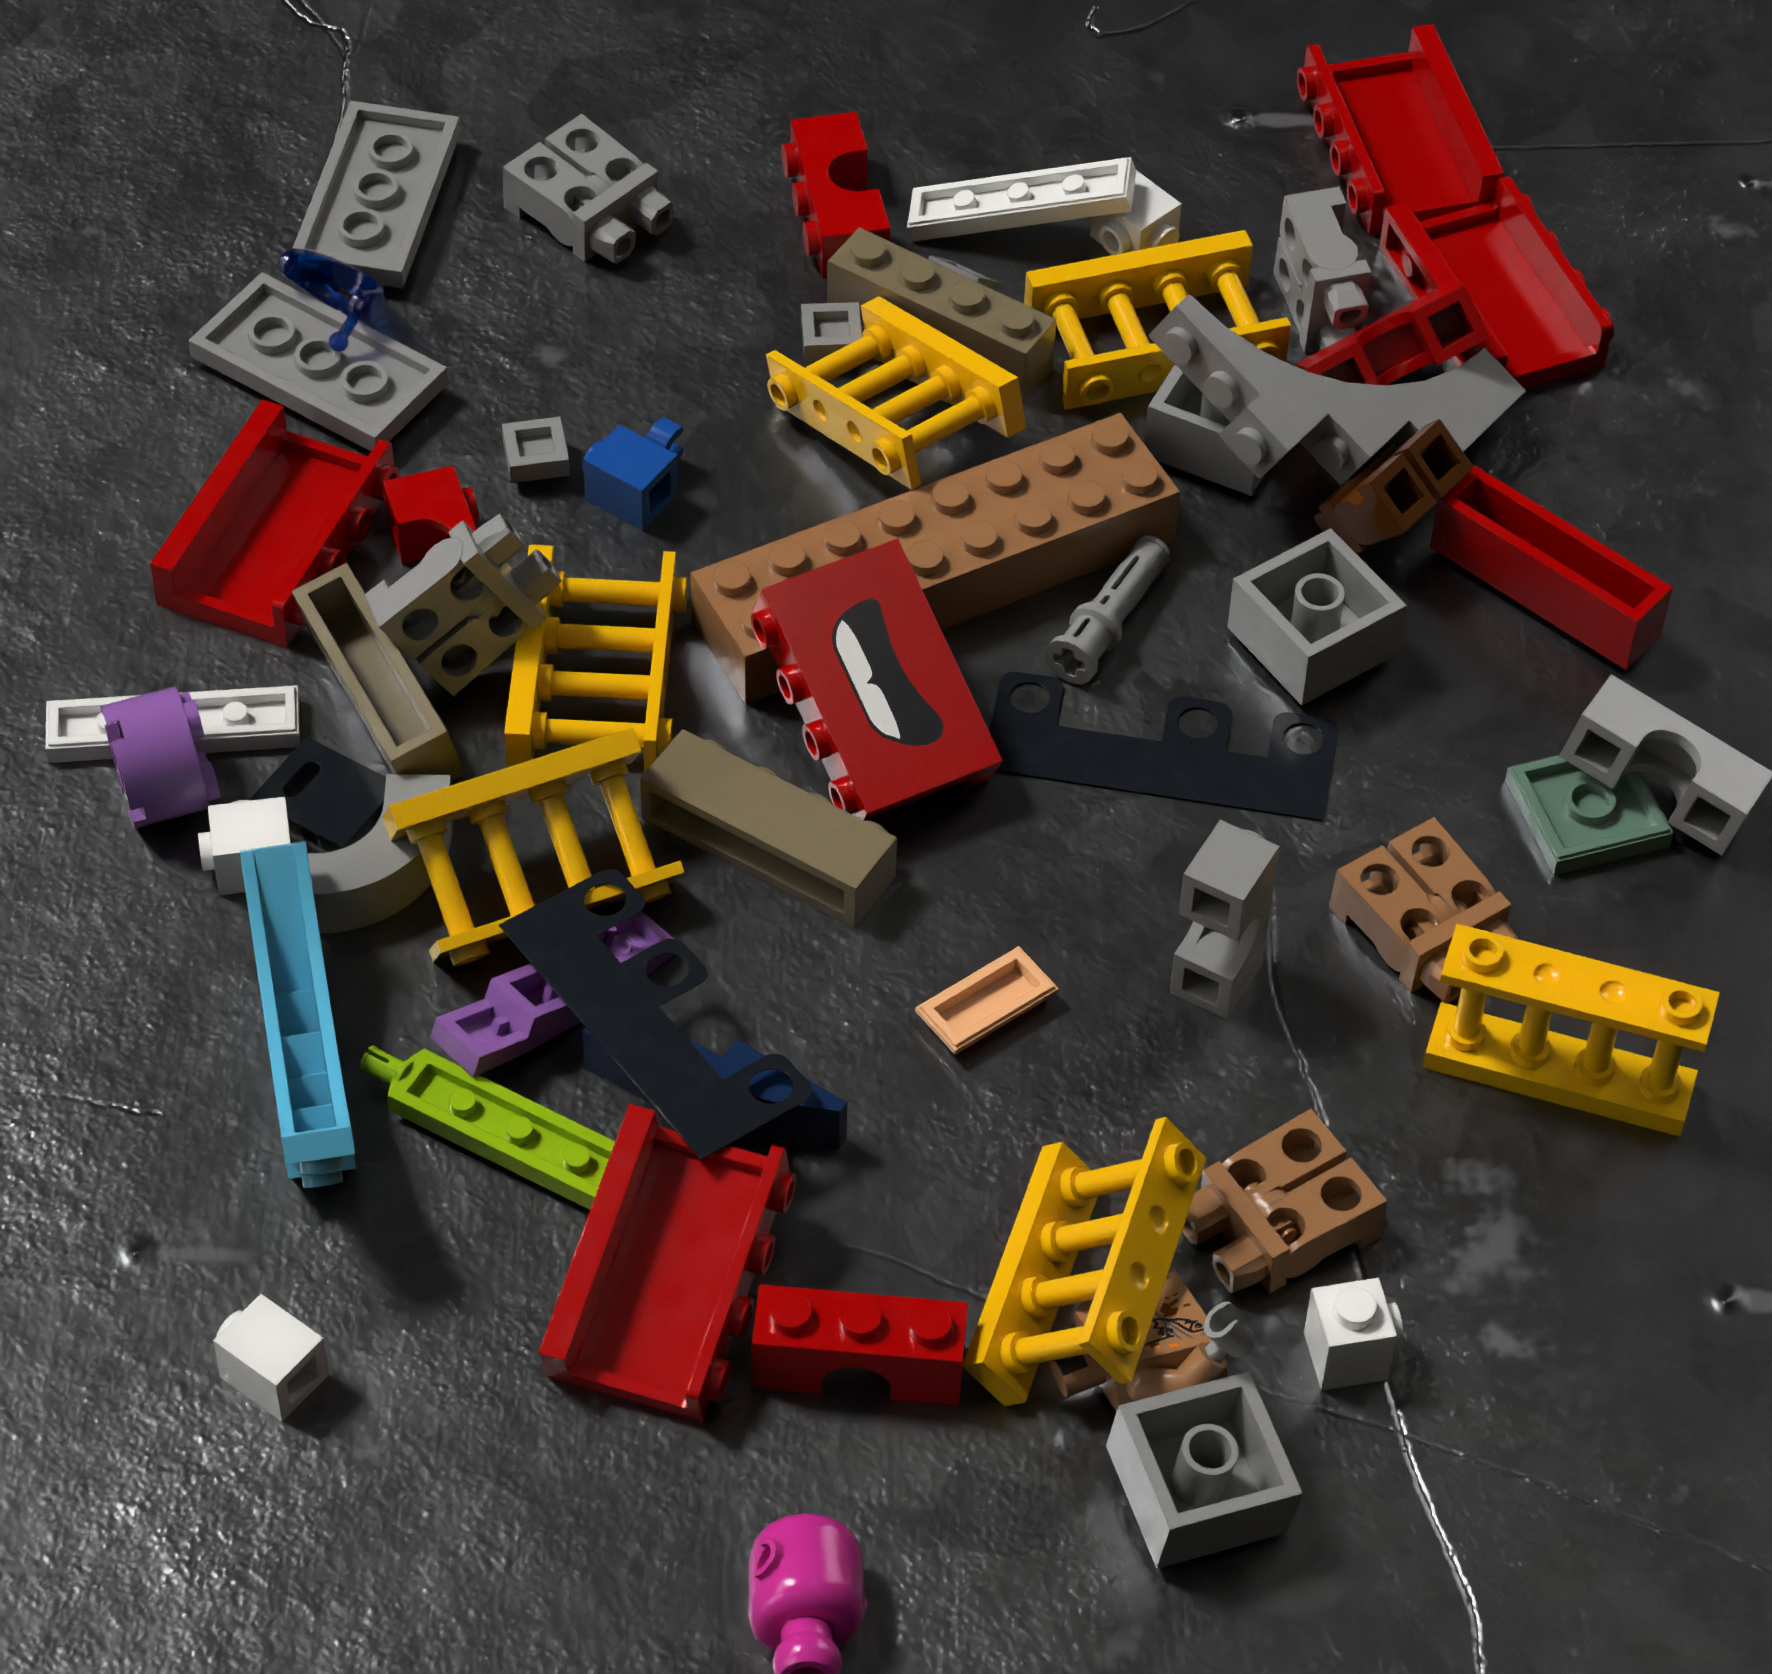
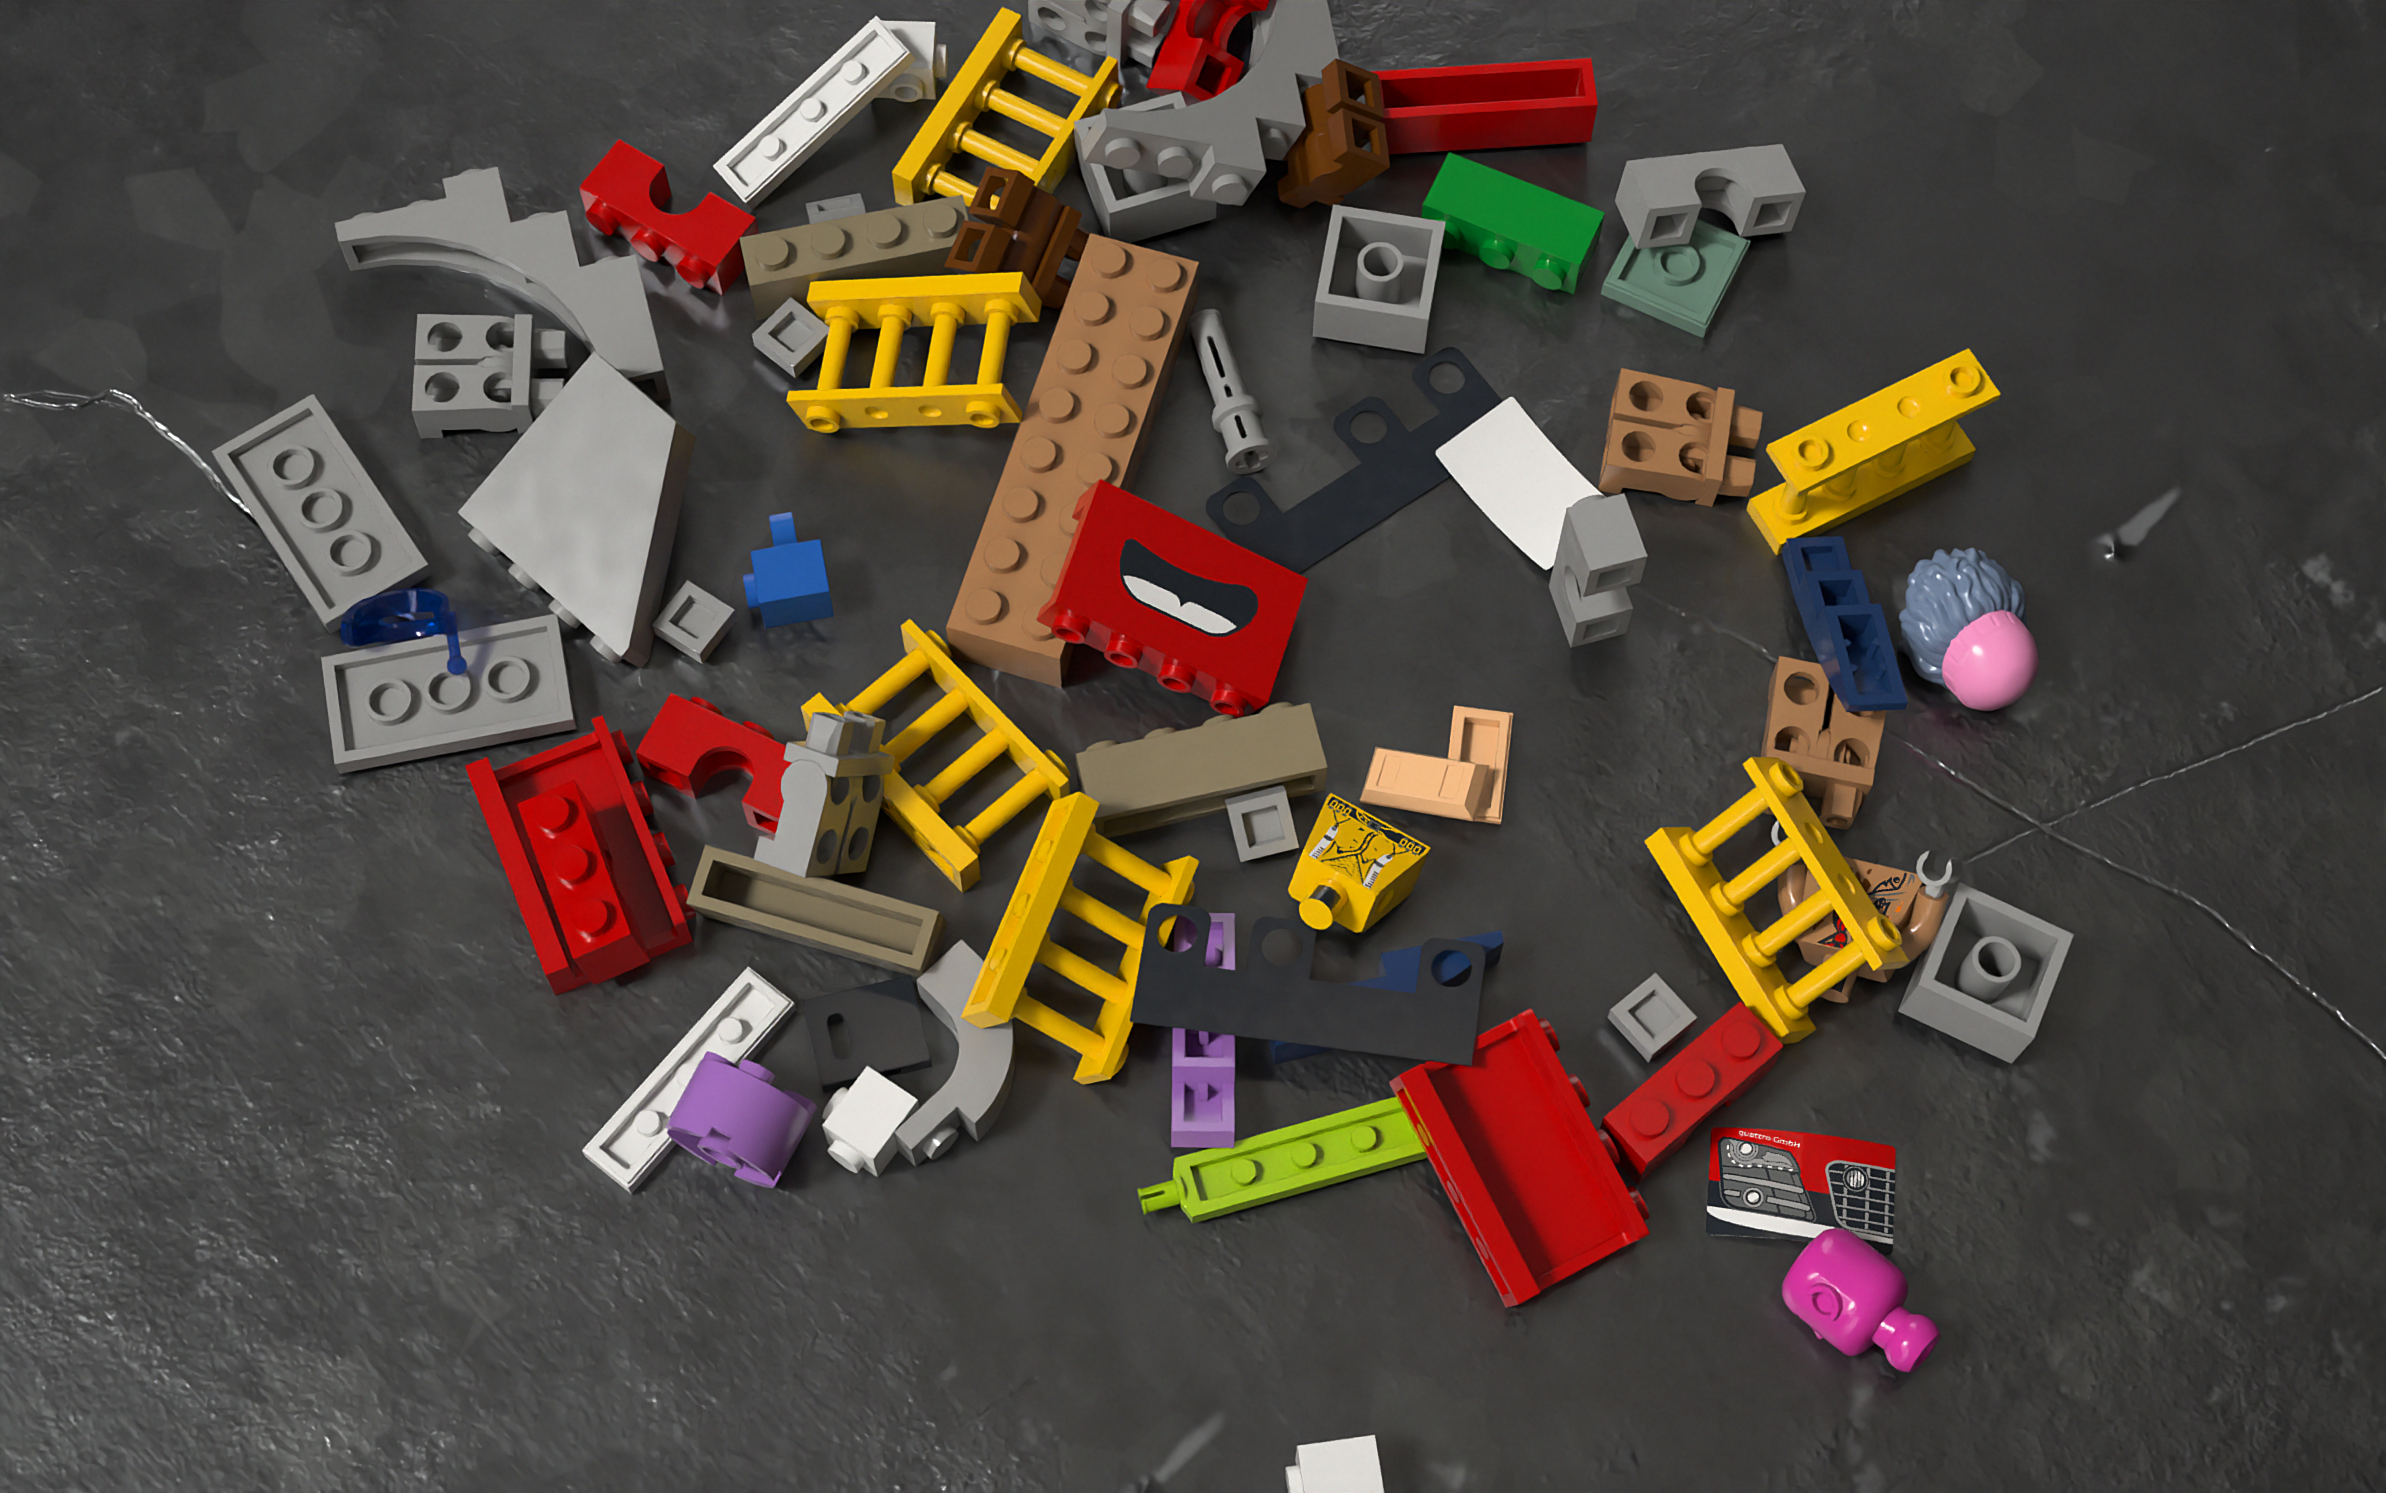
camera: 45 degrees left, 15 degrees up
medium azure arch [240,841,356,1188] -> none
white brick [1304,1278,1403,1391] -> none
none -> light grey arch [335,167,671,401]
none -> light grey slope [458,352,696,669]
none -> red arch [517,779,651,986]
none -> reddish brown hips [944,166,1090,309]
none -> light grey plate [1225,785,1299,862]
none -> yellow torso [1288,793,1431,933]
none -> light nougat tile [1360,747,1489,822]
none -> green brick [1421,152,1605,295]
none -> white sticker [1436,397,1606,570]
none -> light grey plate [1607,973,1697,1063]
none -> sticker [1706,1127,1896,1254]
none -> dark blue slope [1781,536,1908,712]
none -> hair [1897,547,2039,711]

